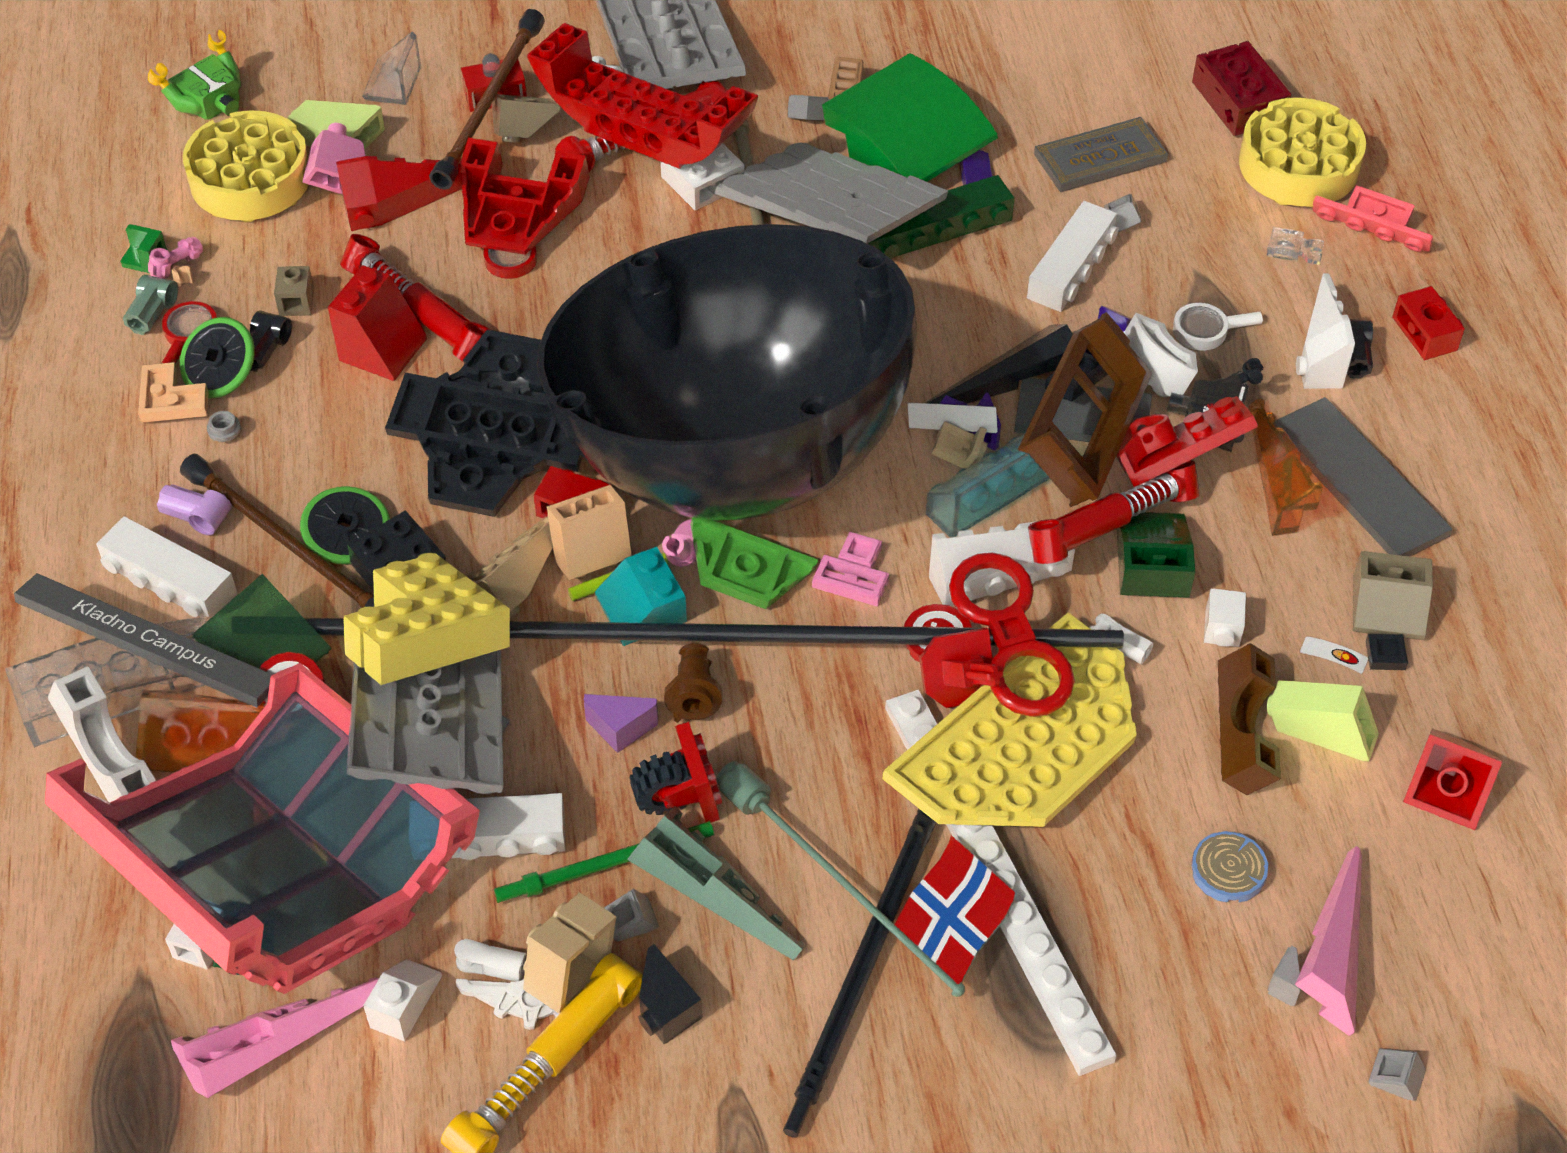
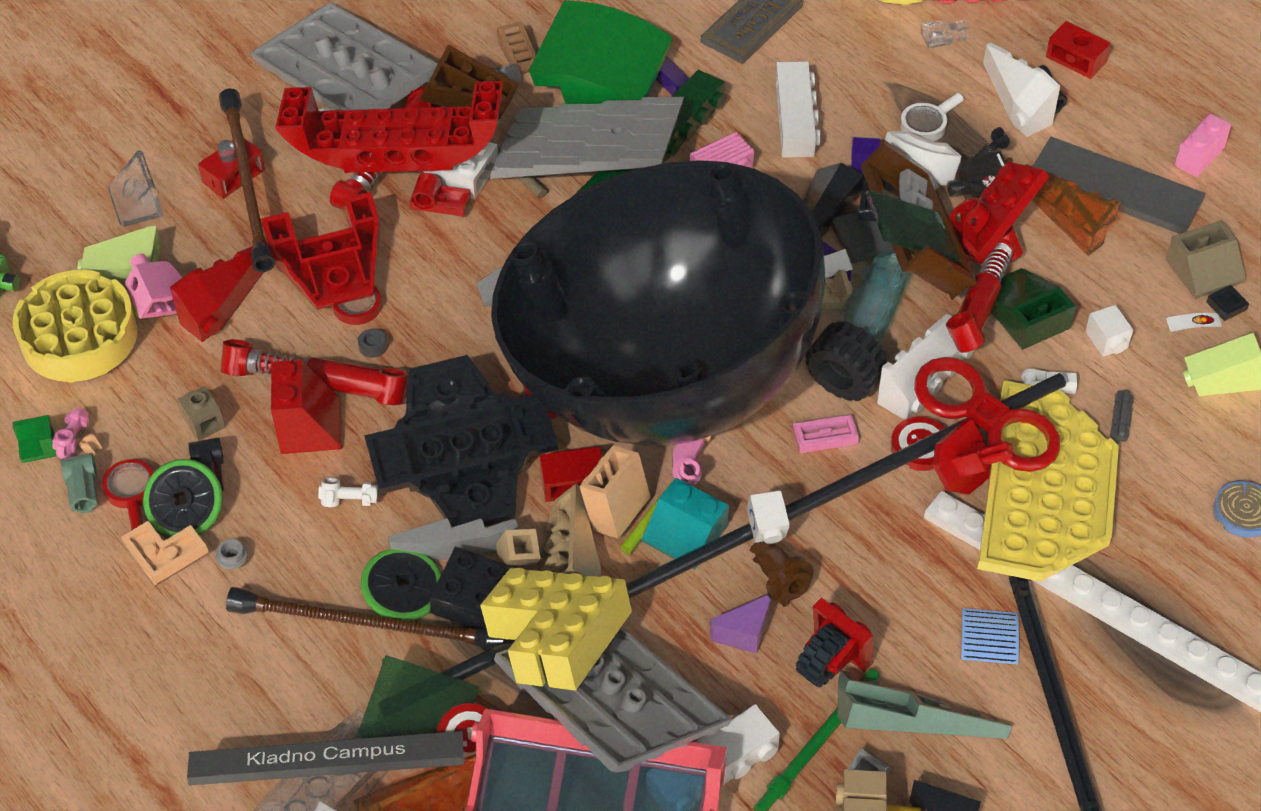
camera: 30 degrees left, 0 degrees up
white brick [96,517,238,622] -> none
lavender piece [157,484,232,536] -> none
dark tan slope [492,94,560,143] -> none
bright green wing [690,517,818,609] -> none
flag [716,761,1015,997] -> none
bright pink tile [838,532,882,568] -> none
light grey slope [1104,194,1141,232] -> none
reddish brown arch [1218,643,1281,795] -> none
none -> white bar [319,477,378,507]
none -> dark grey tile [358,329,388,358]
none -> light grey slope [388,518,519,560]
none -> red plate [410,173,471,217]
none -> reddish brown wedge [419,45,519,120]
none -> tan brick [496,529,541,570]
none -> bright pink brick [690,132,754,168]
none -> white brick [747,491,790,544]
none -> black tyre [805,321,888,401]
none -> clear green piece [866,190,959,263]
none -> light grey slope [899,169,933,227]
none -> light blue sticker [961,608,1019,664]
none -> dark grey axle [1110,389,1133,443]
none -> bright pink brick [1174,114,1231,177]

